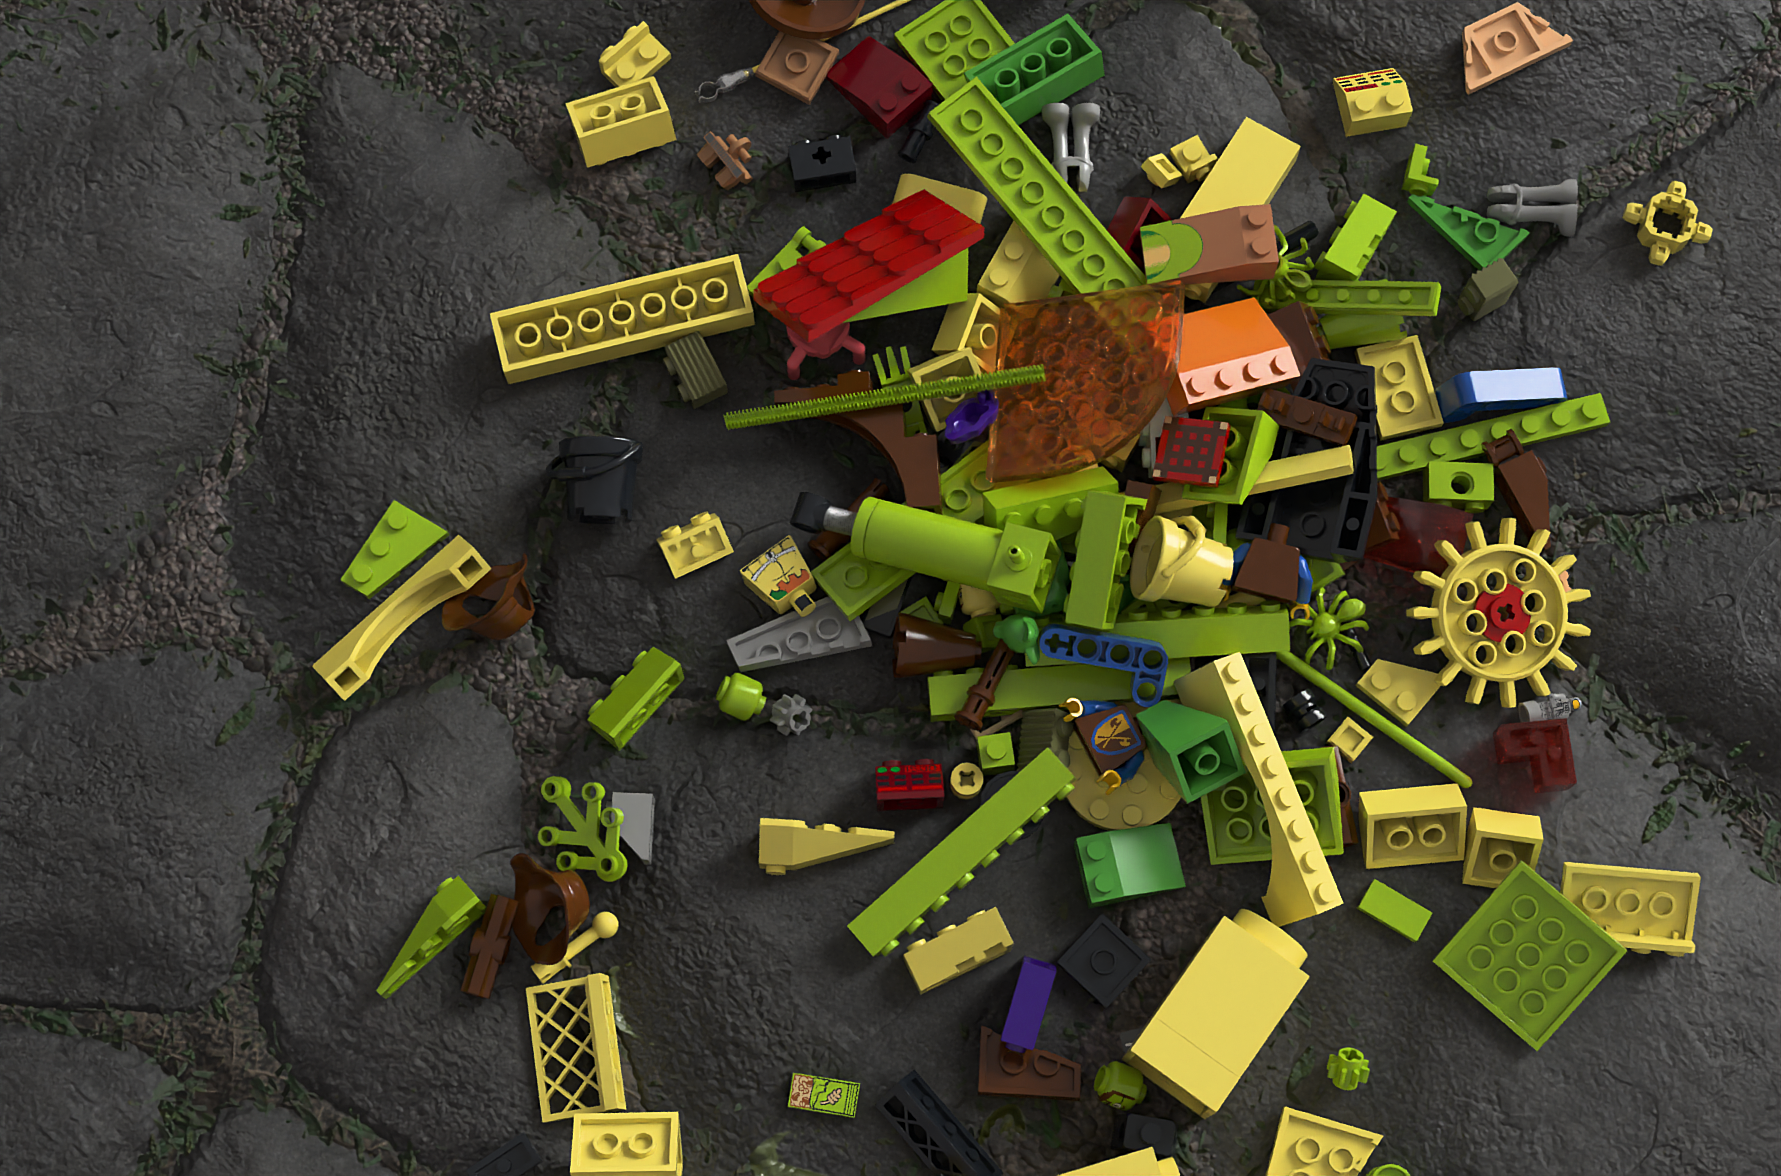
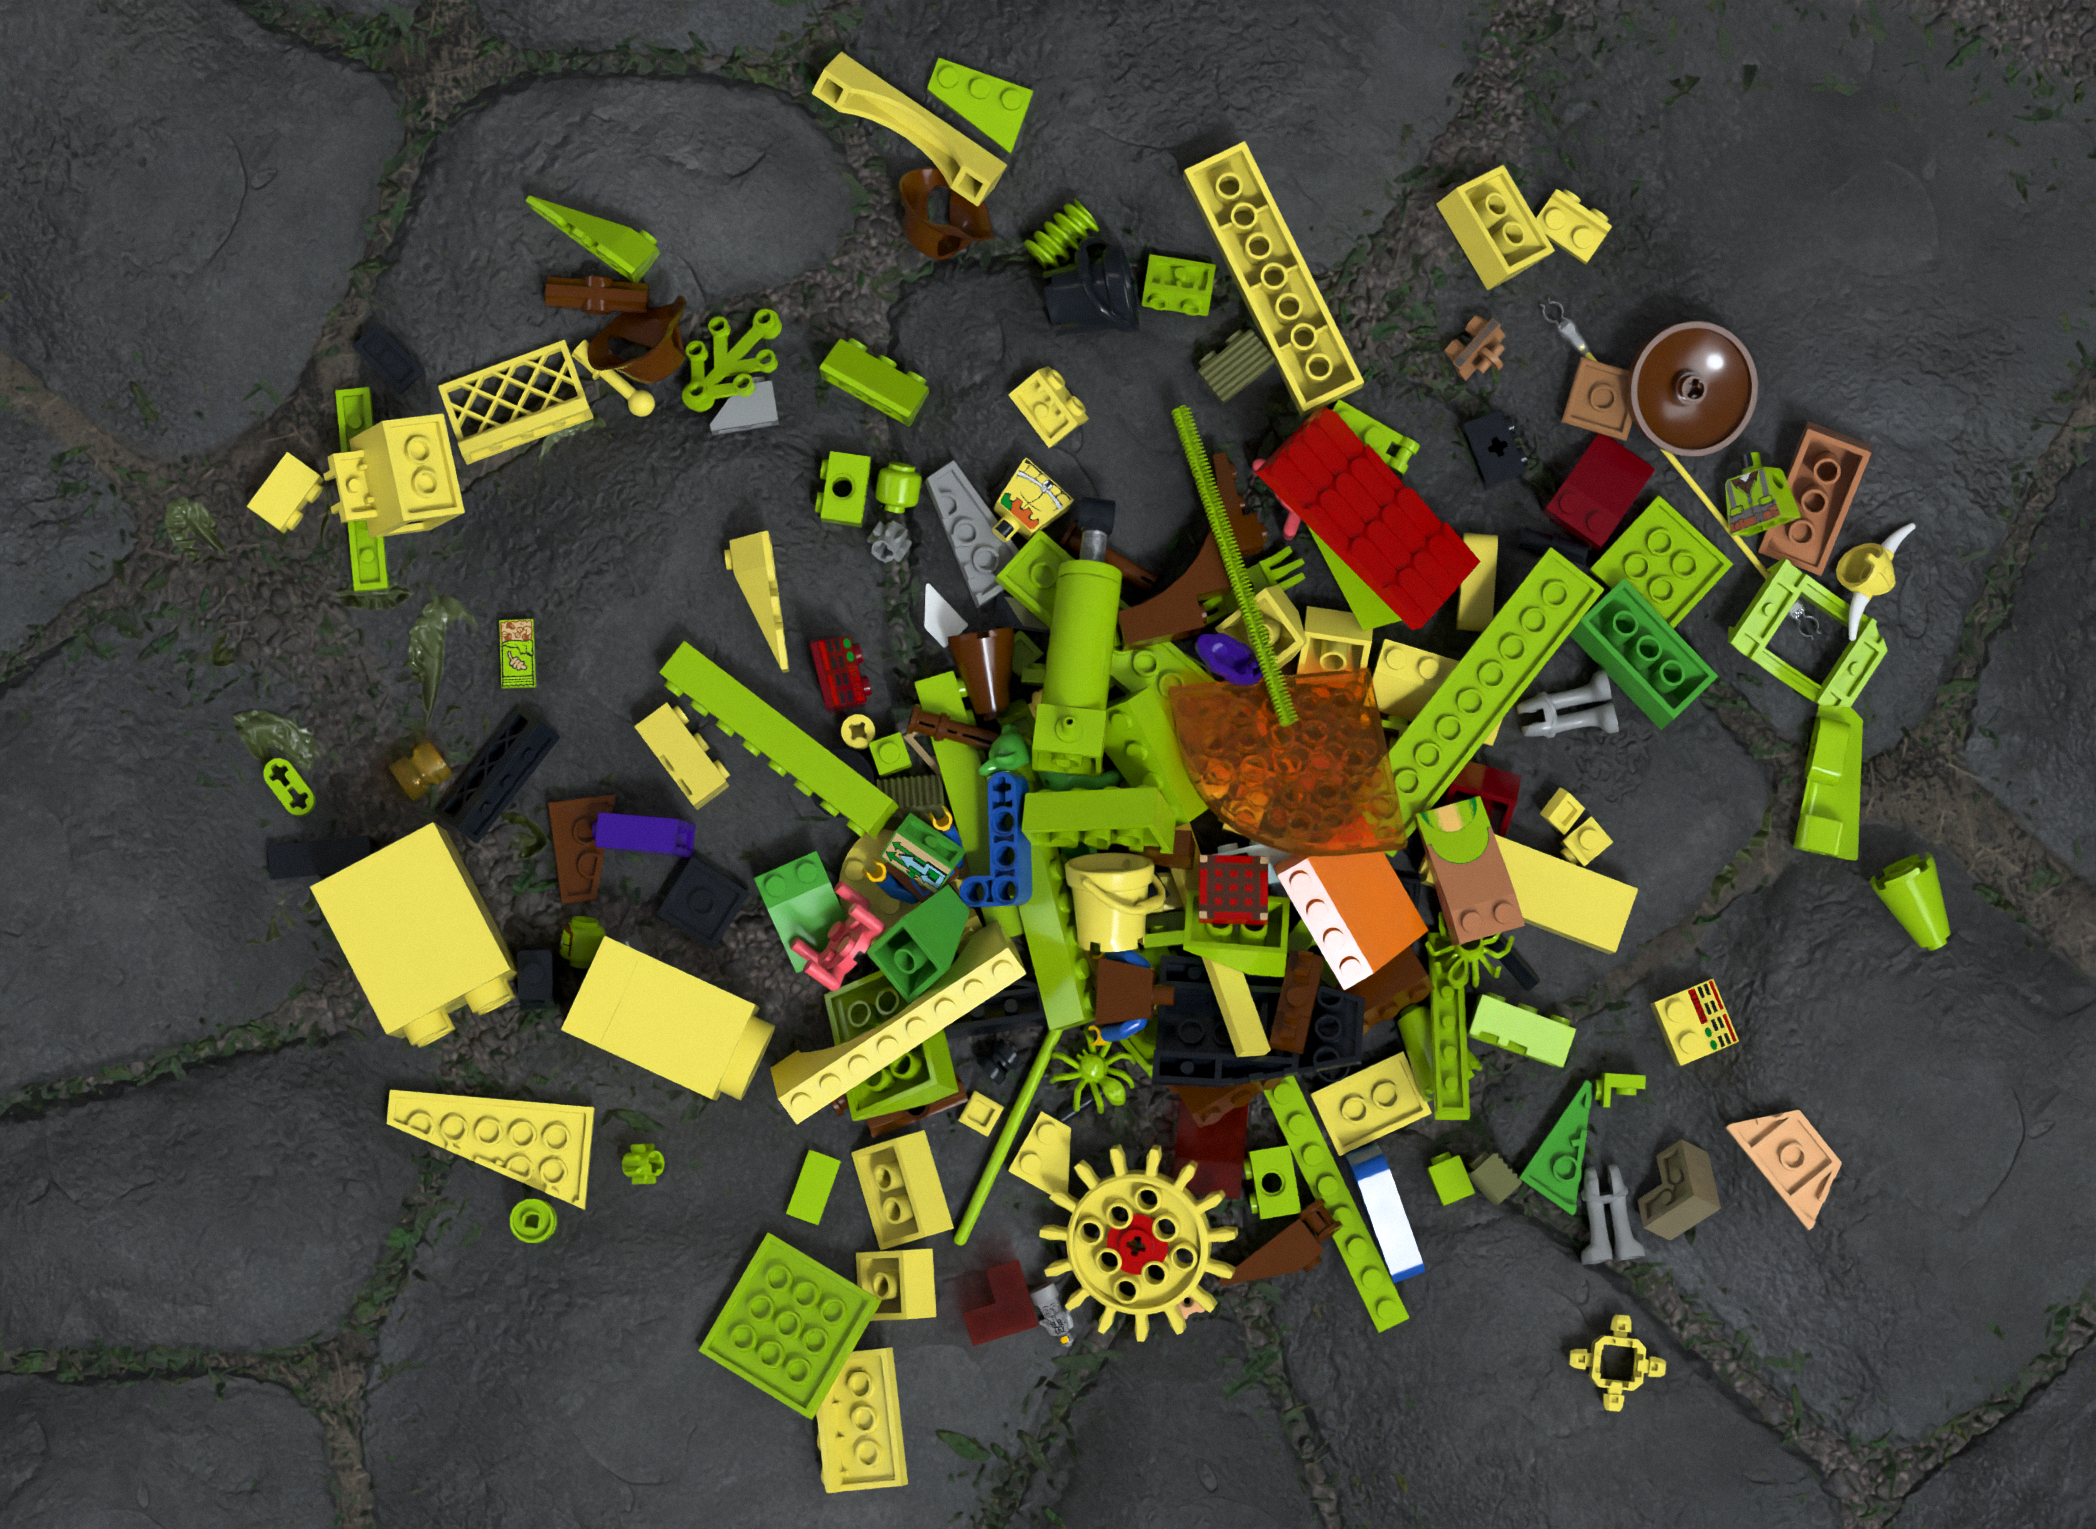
camera: 75 degrees right, 10 degrees up
none -> coral plate [789,881,886,991]
none -> lime brick [815,451,871,527]
none -> panel [881,813,966,894]
none -> white sticker [924,584,968,647]
none -> lime piece [1024,199,1100,269]
none -> lime bracket [1142,254,1216,316]
none -> lime brick [1425,1152,1475,1206]
none -> dark tan panel [1637,1139,1721,1240]

